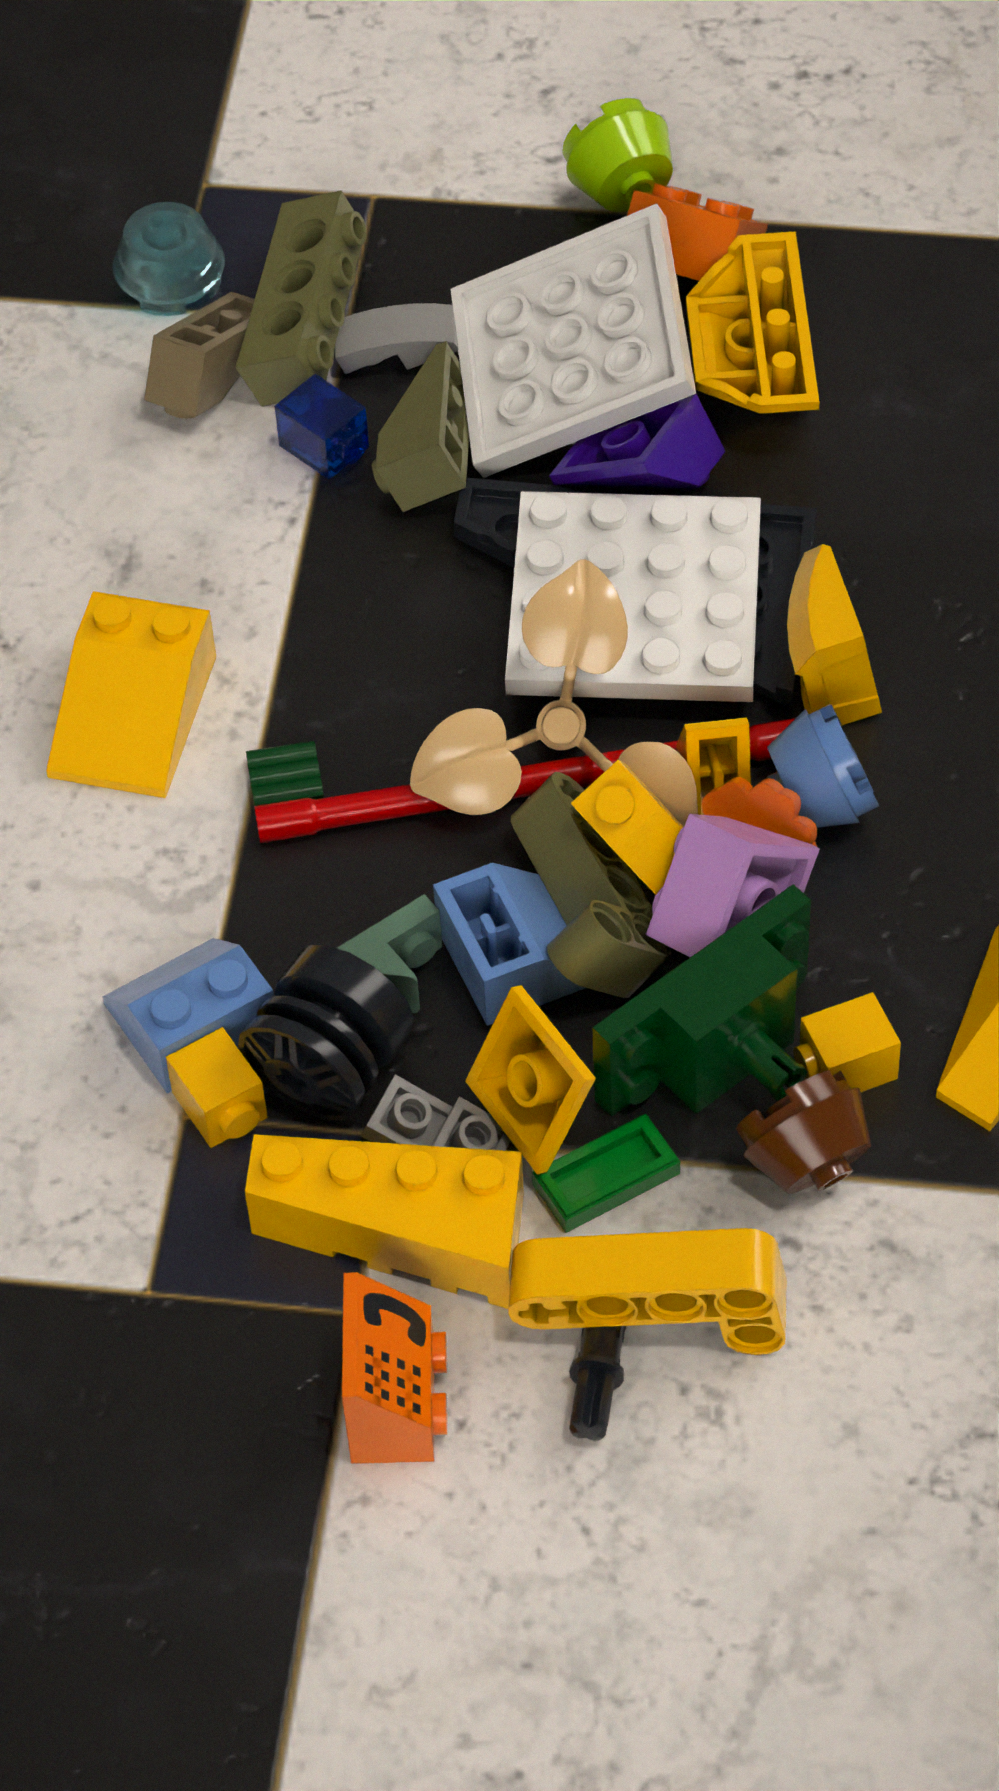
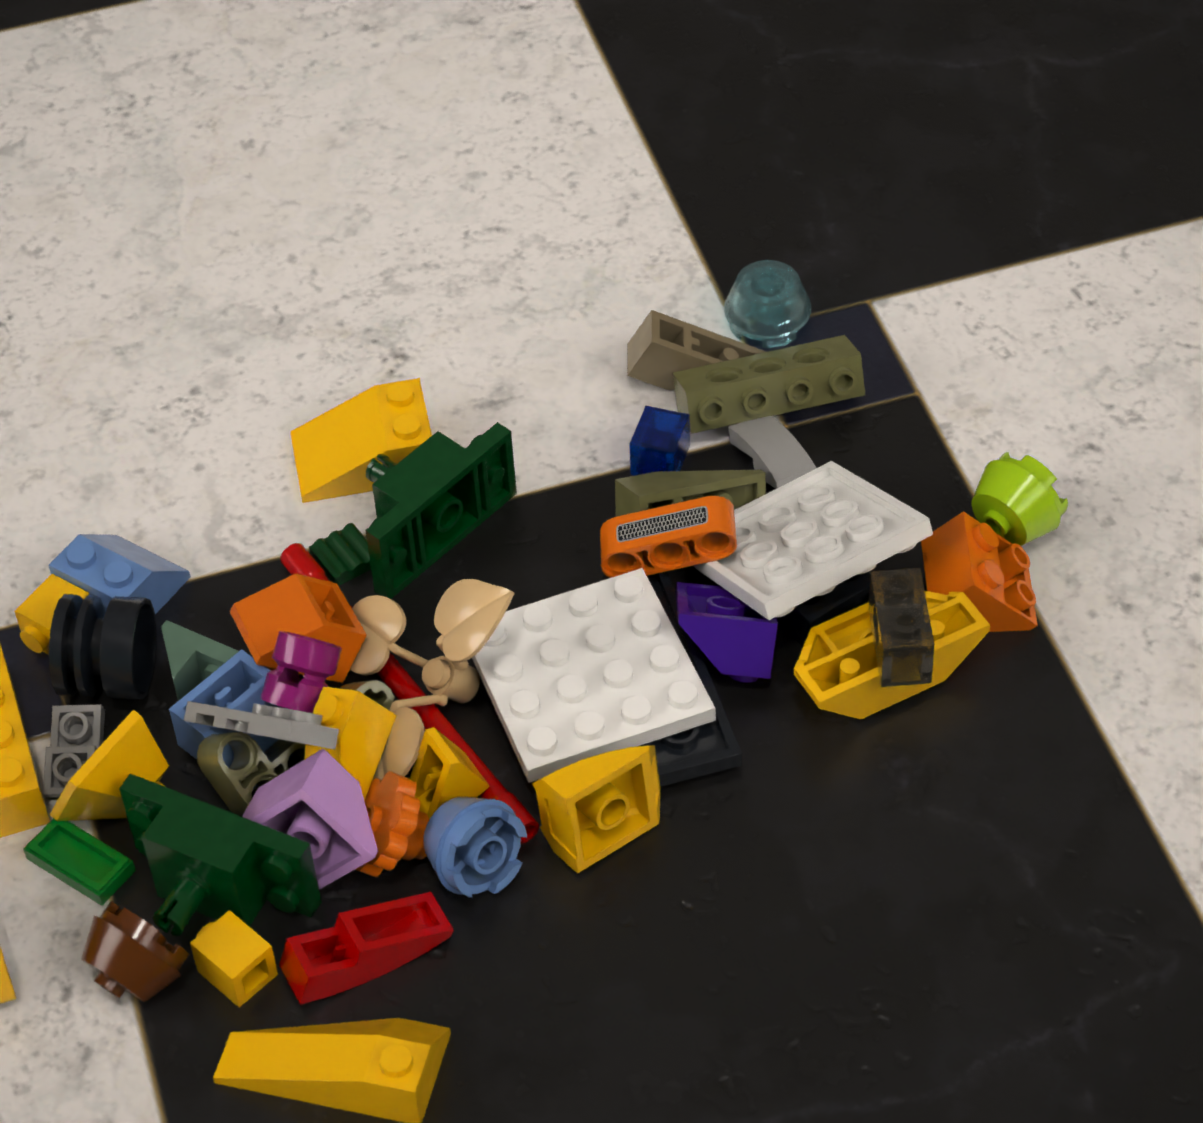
camera: 65 degrees right, 5 degrees down
none -> light grey wing [184,701,339,750]
none -> orange slope [230,574,367,683]
none -> magenta wheel [260,631,342,713]
none -> red slope [279,892,454,1005]
none -> dark green brick [365,422,517,599]
none -> orange beam [600,496,737,578]
none -> clear smoke brick [868,568,934,687]

